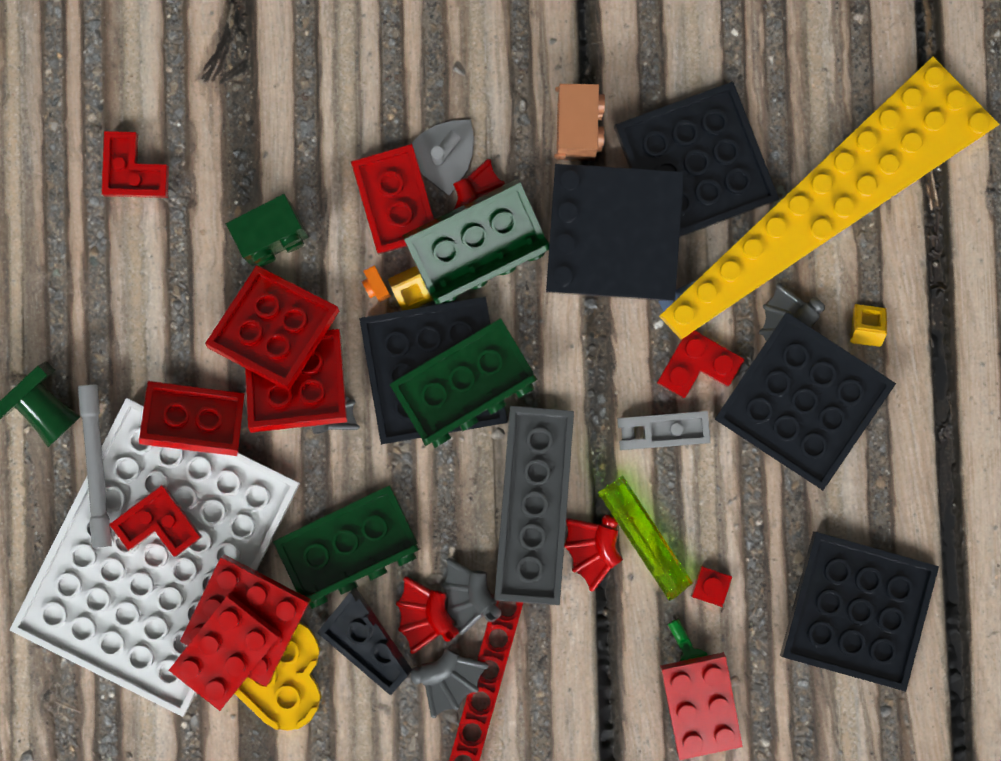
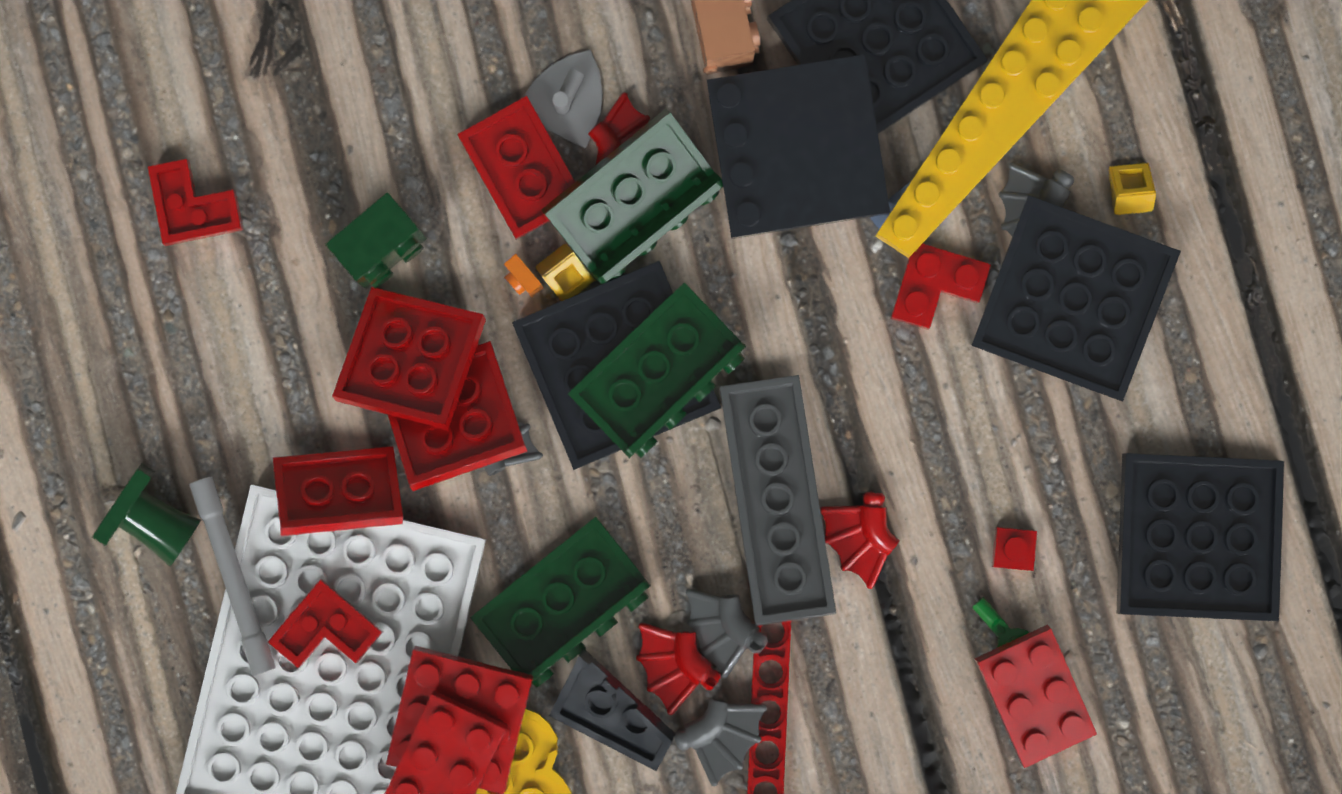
camera: 10 degrees left, 0 degrees up
clear neon green plate [598,475,693,601] -> none
light grey plate [617,411,711,450] -> none

